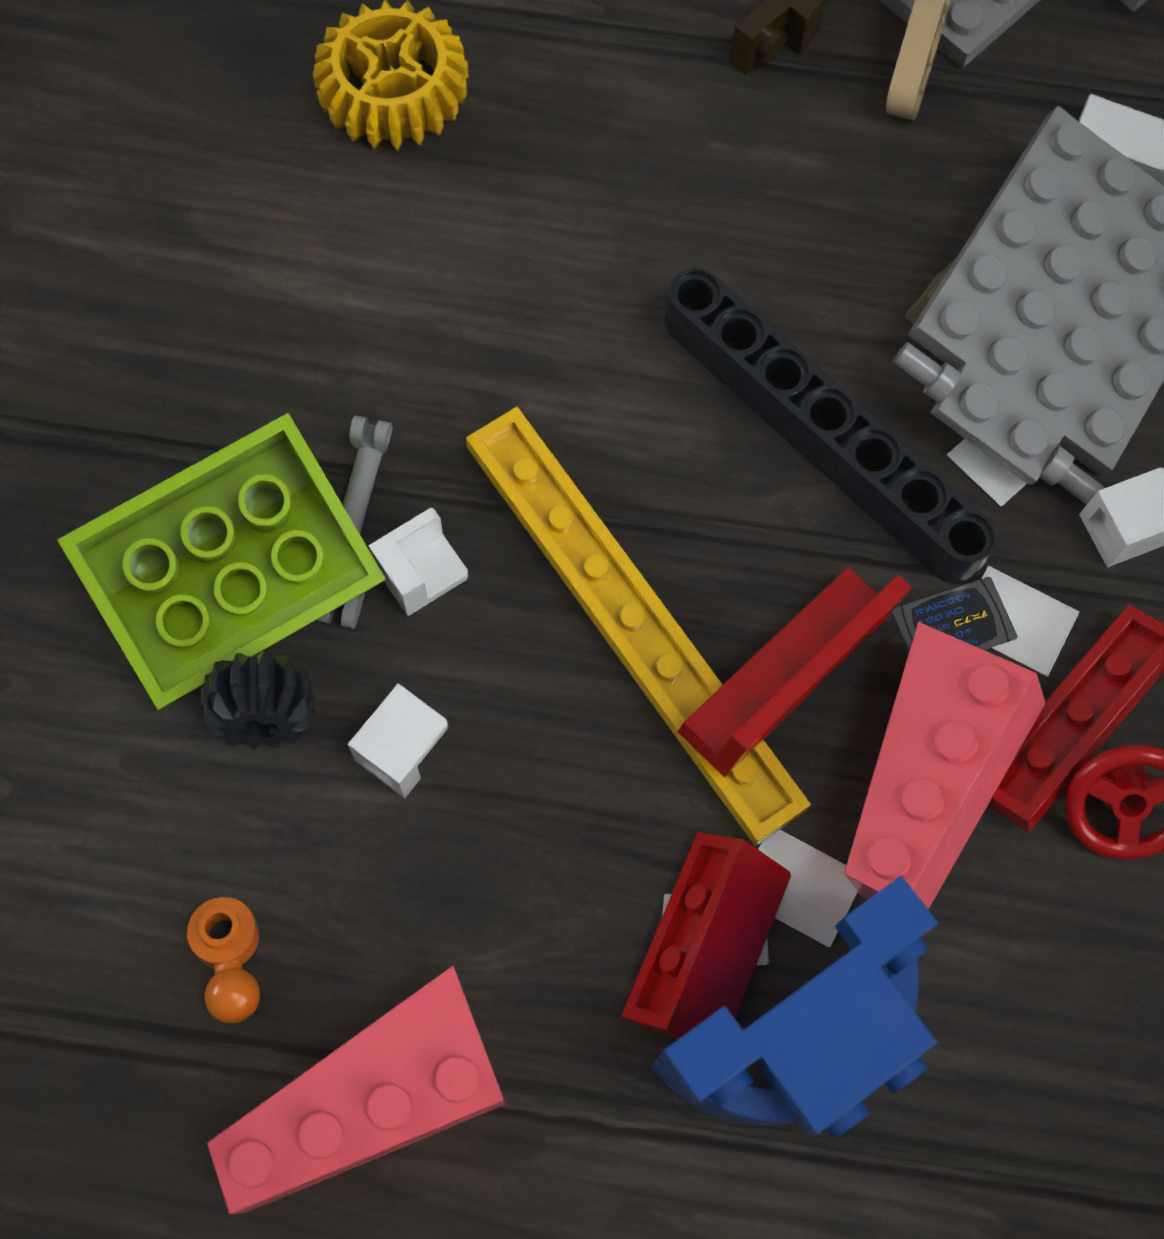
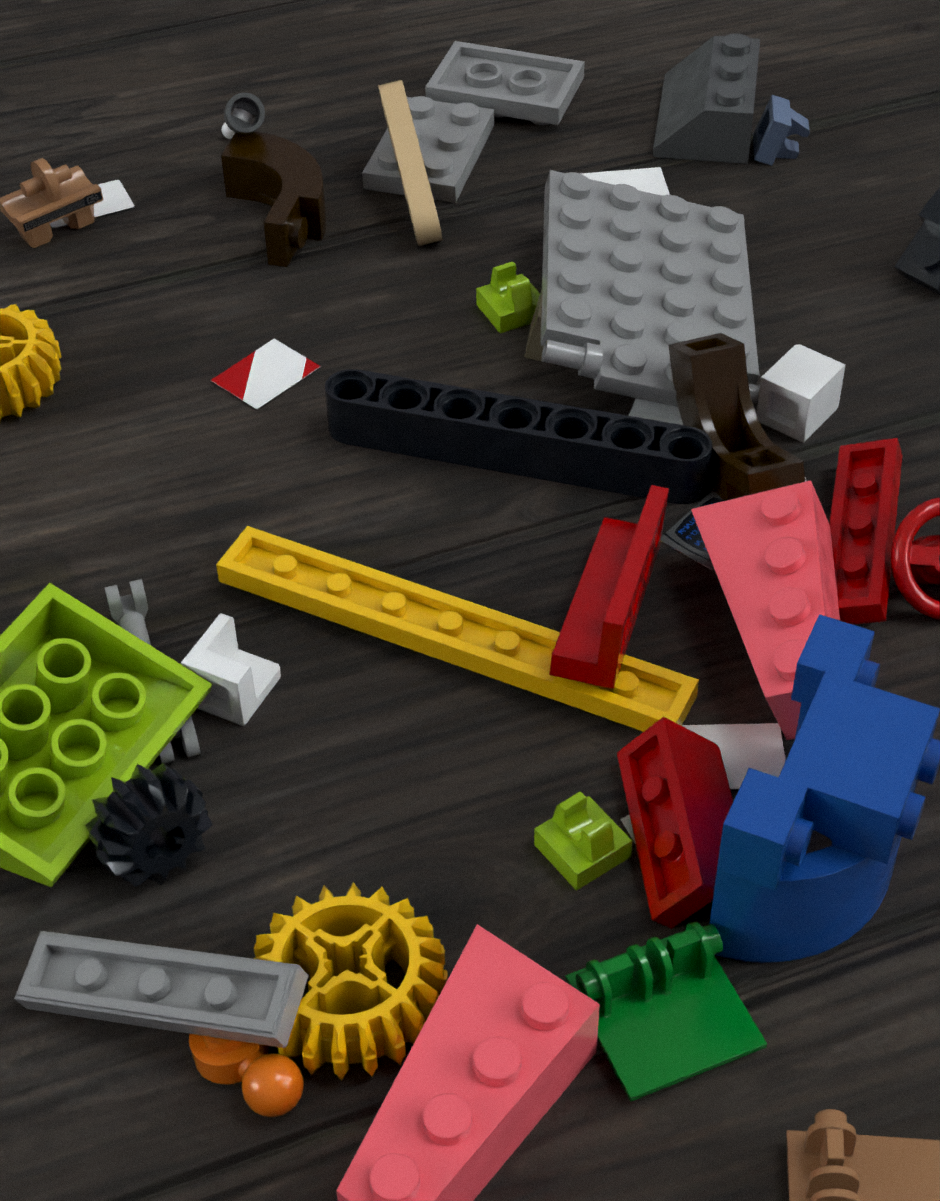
camera: 25 degrees left, 25 degrees down
white panel [348,683,448,798] -> none
none -> light grey tile [14,931,309,1048]
none -> white sticker [211,339,321,409]
none -> yellow gear [253,882,448,1081]
none -> lime tile [476,261,540,334]
none -> lime tile [534,792,632,891]
none -> green hinge [565,921,767,1102]
none -> dark brown arch [669,333,805,501]

